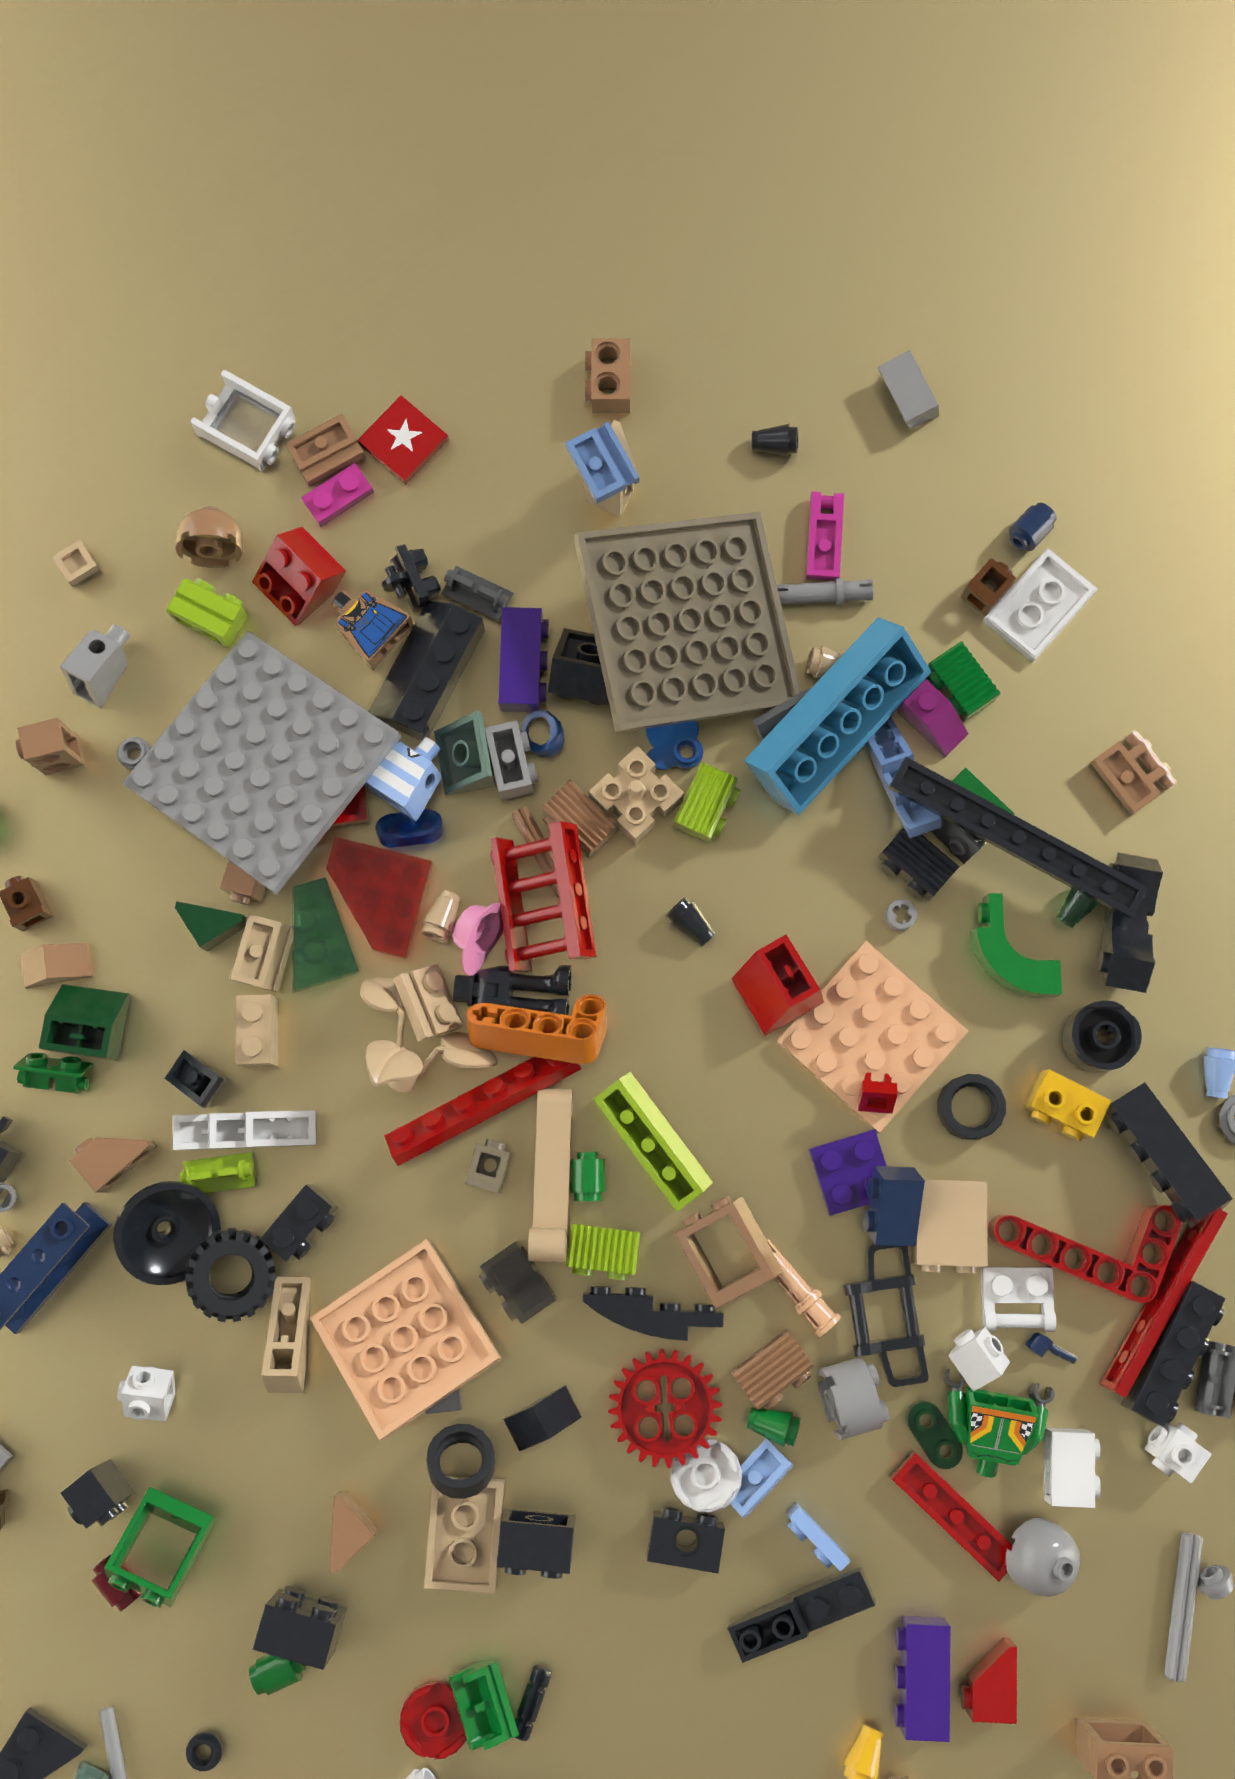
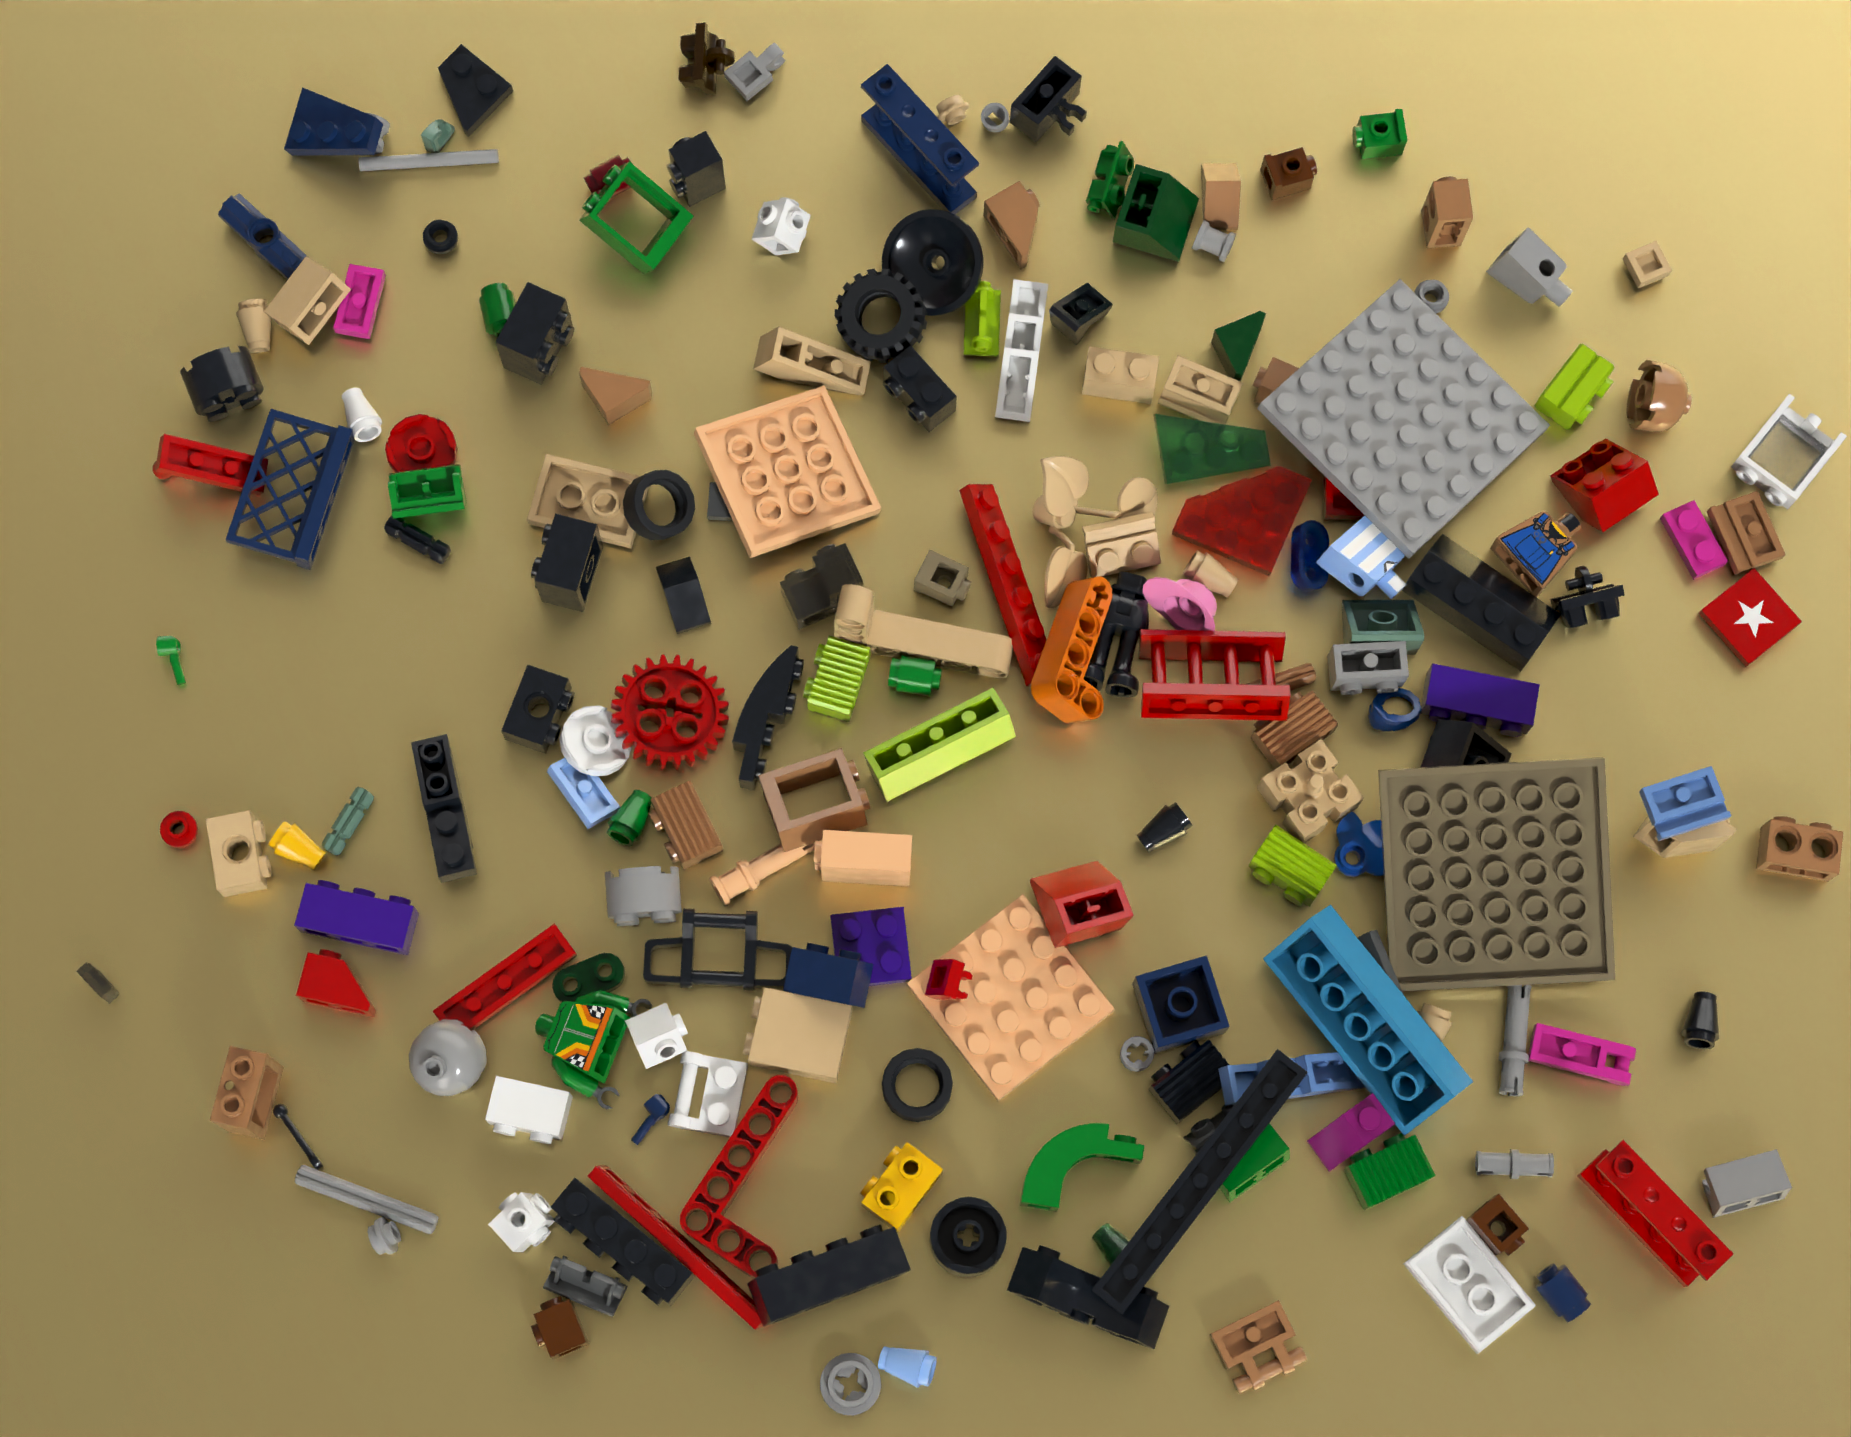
camera: 95 degrees right, 5 degrees down
dark grey hinge [441,566,514,622] -> none
light blue plate [786,1502,850,1572] -> none
none -> black hinge [273,1104,323,1170]
none -> sand green axle [322,787,374,856]
none -> light nougat brick [814,830,912,886]
none -> dark blue brick [1132,955,1230,1054]
none -> light grey bush [1192,220,1236,262]
none -> light grey pin [1475,1149,1554,1179]
none -> red fence [1577,1140,1734,1287]

